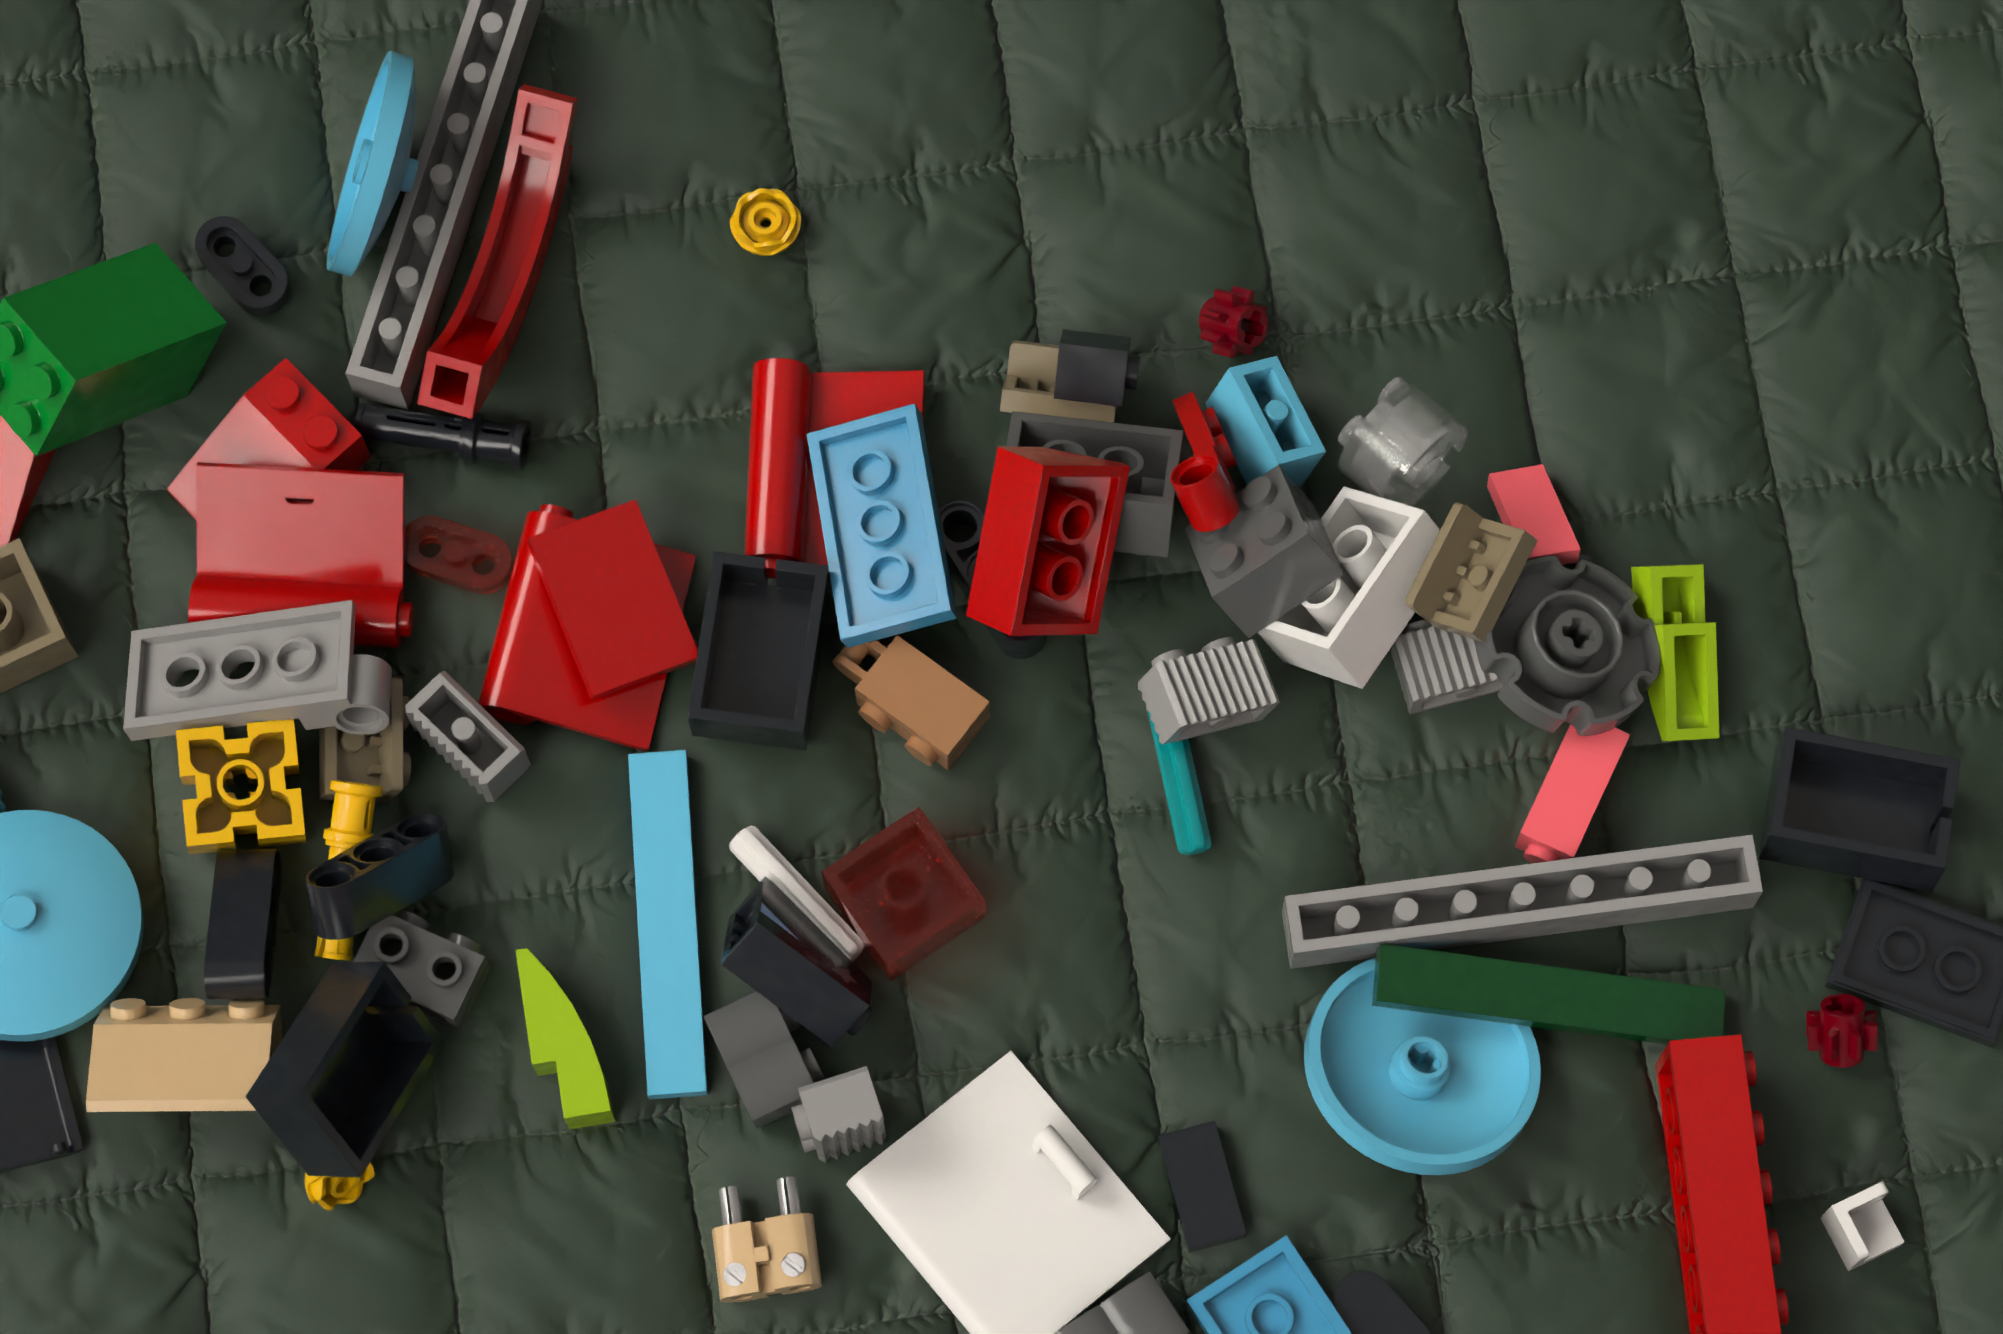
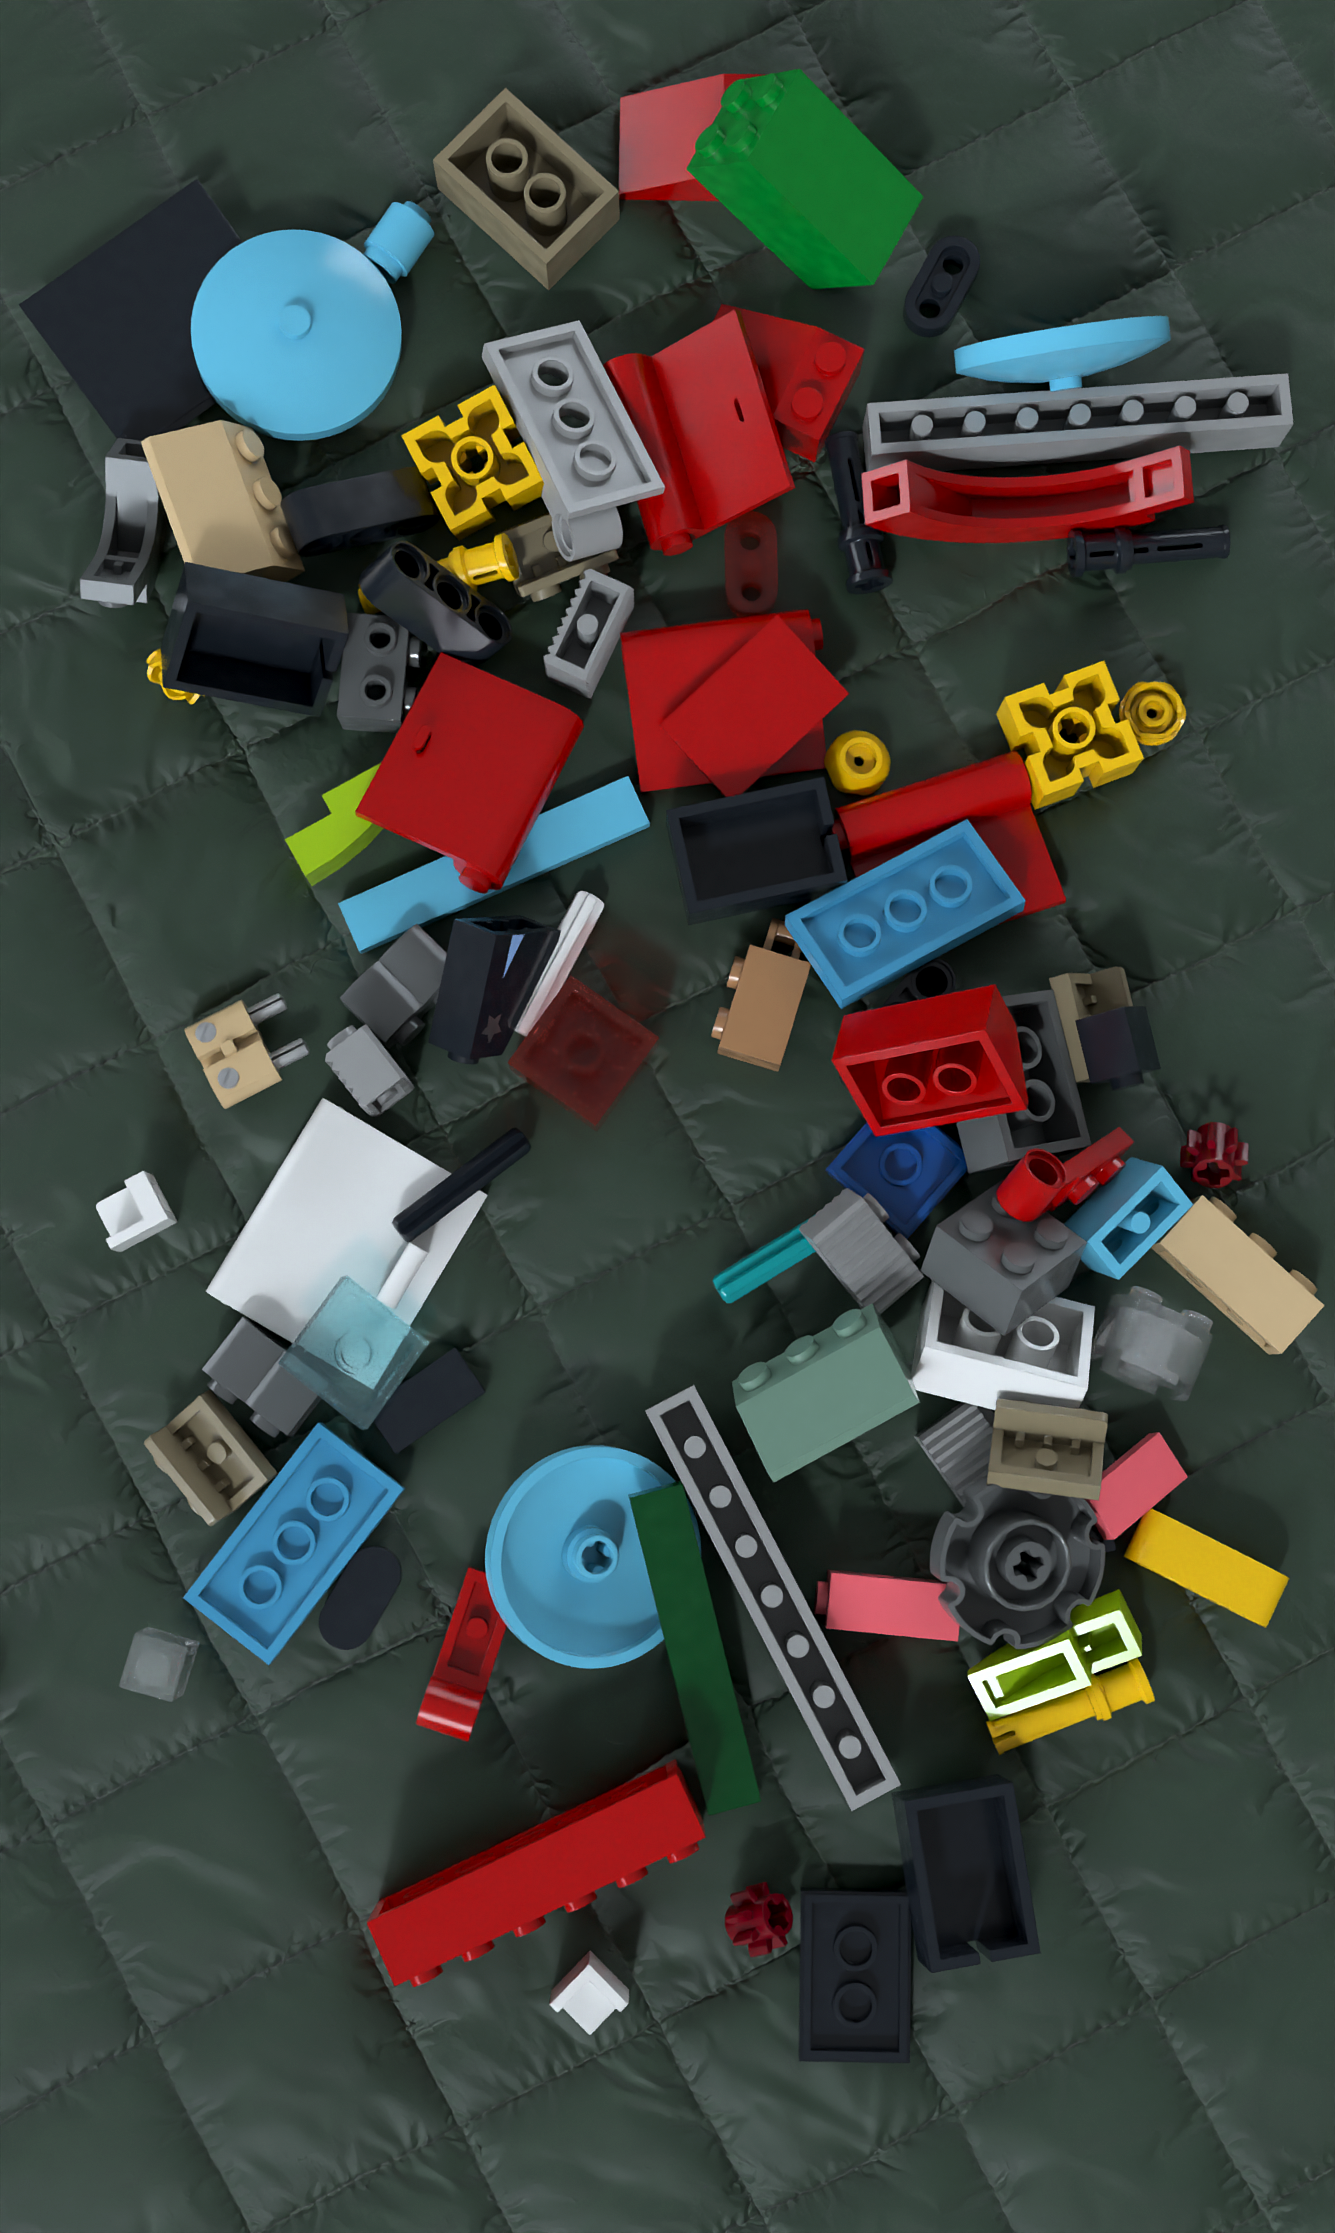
camera: 65 degrees right, 10 degrees up
none -> dark grey arch [80,438,168,608]
none -> clear light blue tile [278,1275,429,1430]
none -> red door [355,652,584,894]
none -> black axle [392,1127,531,1242]
none -> red plate [416,1566,507,1742]
none -> sand green slope [732,1303,920,1482]
none -> yellow plate [824,730,890,796]
none -> blue tile [825,1123,968,1239]
none -> yellow pin [986,1658,1155,1755]
none -> yellow brick [996,661,1144,810]
none -> black pin [1066,525,1230,578]
none -> yellow beam [1124,1509,1290,1628]
none -> tan brick [1151,1195,1325,1355]

